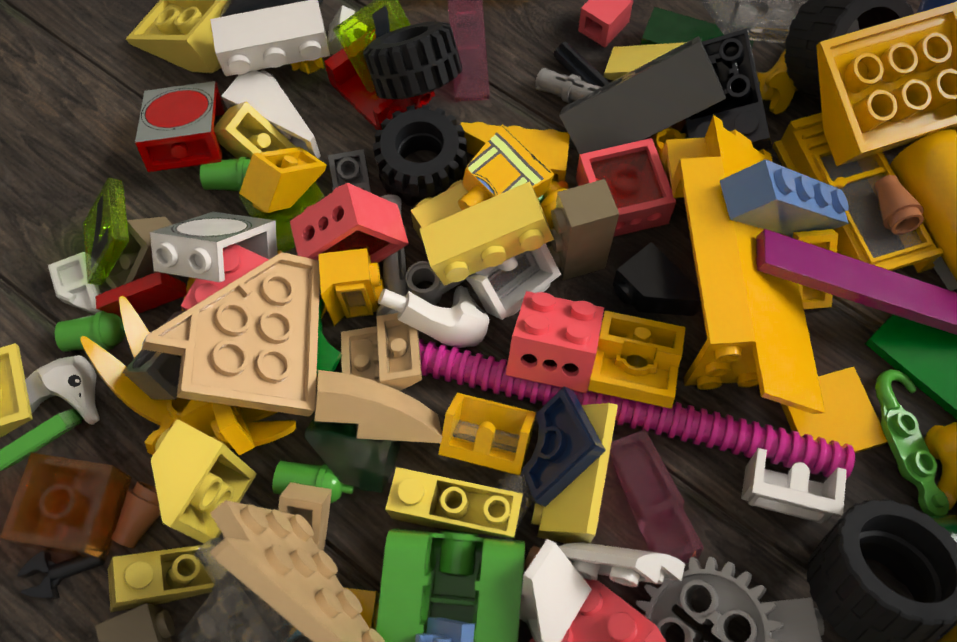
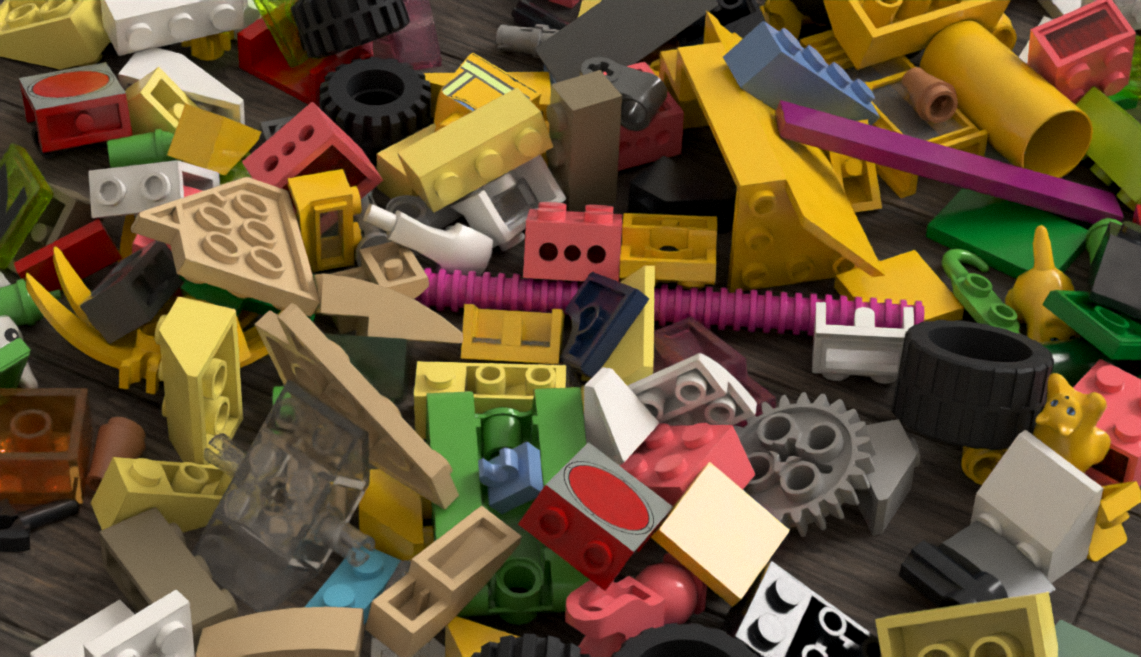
camera: 15 degrees left, 25 degrees down
none -> dark grey piece [580,57,667,131]

